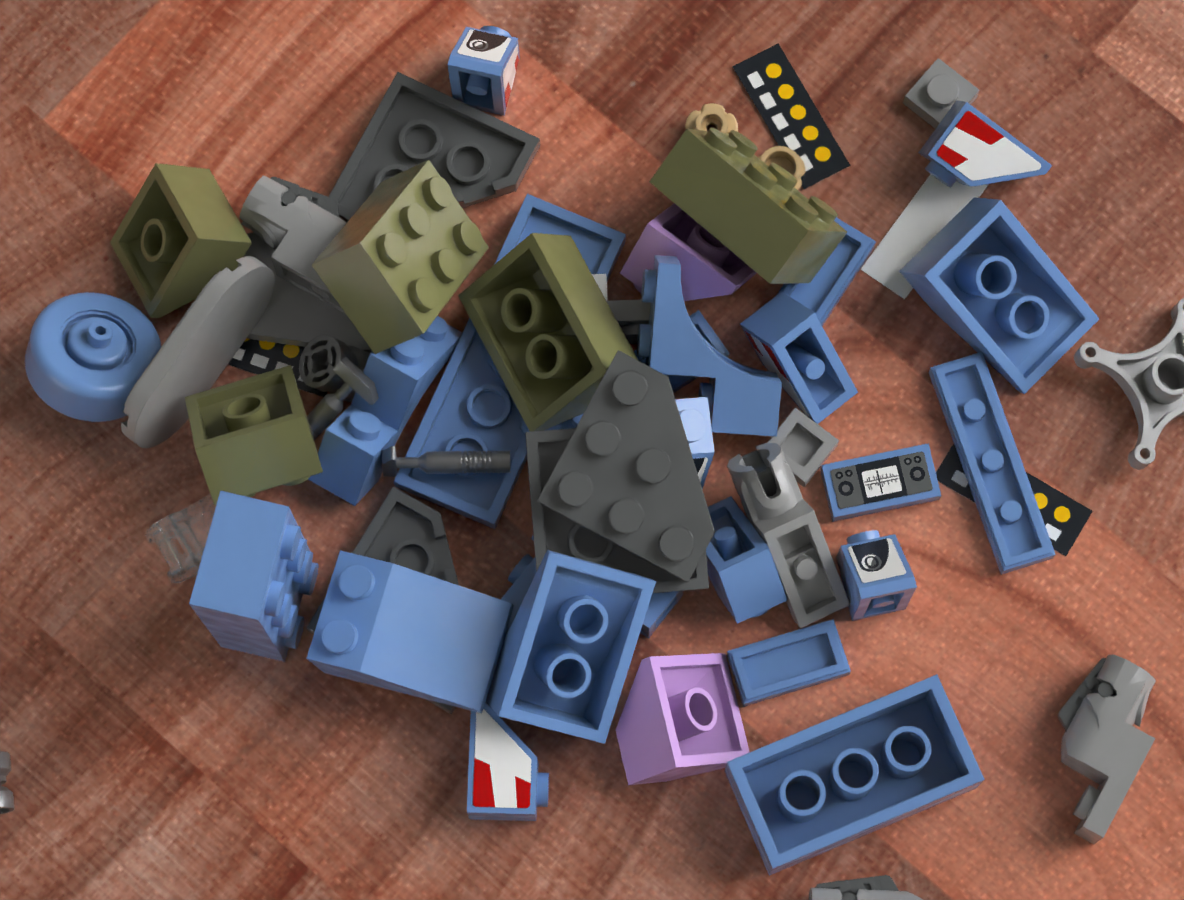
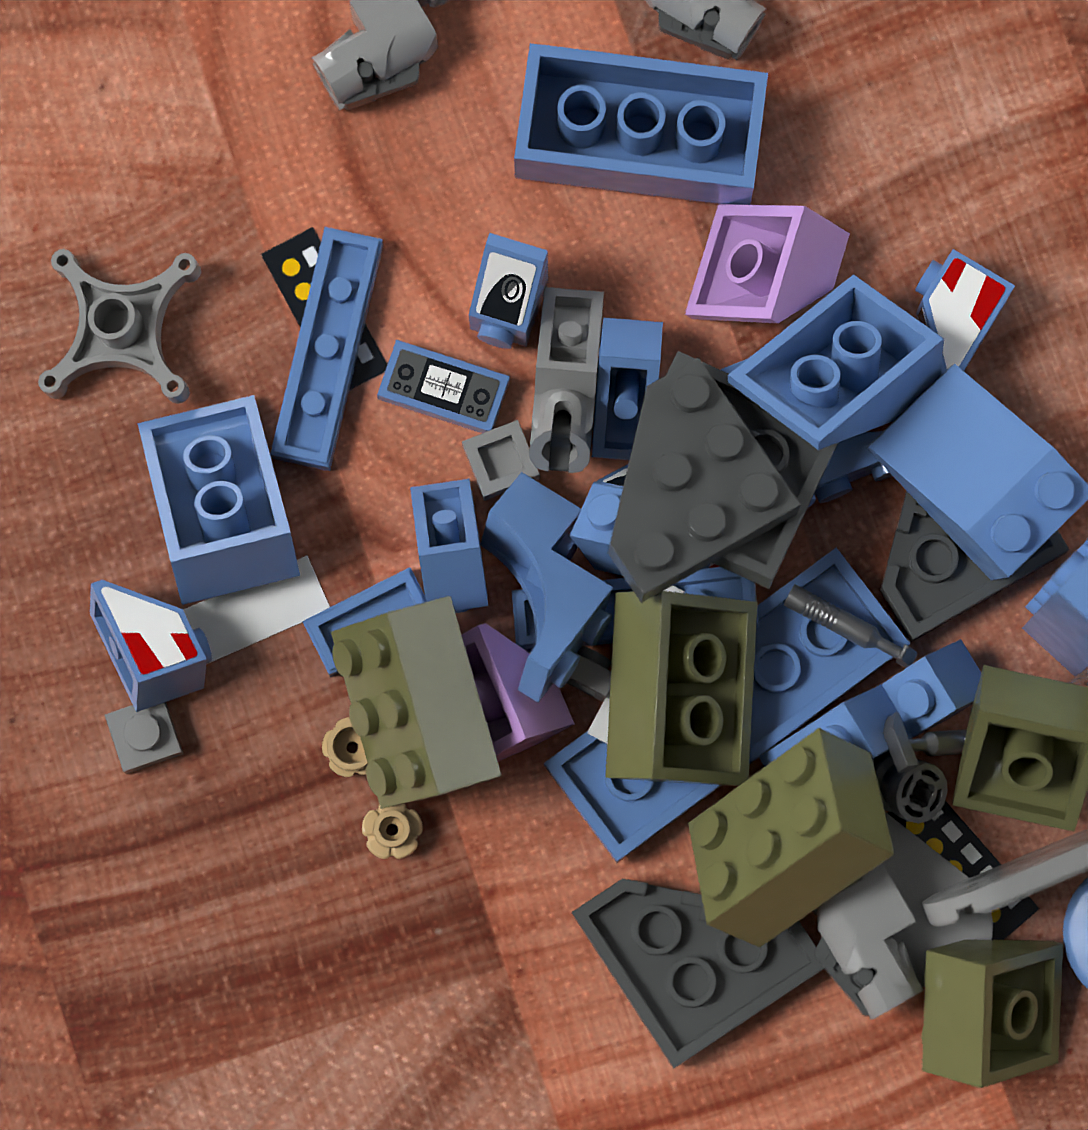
camera: 150 degrees left, 5 degrees up
medium blue slope [447,26,520,116] -> none
medium blue tile [727,619,851,707] -> none
black sticker [732,43,851,189] -> none

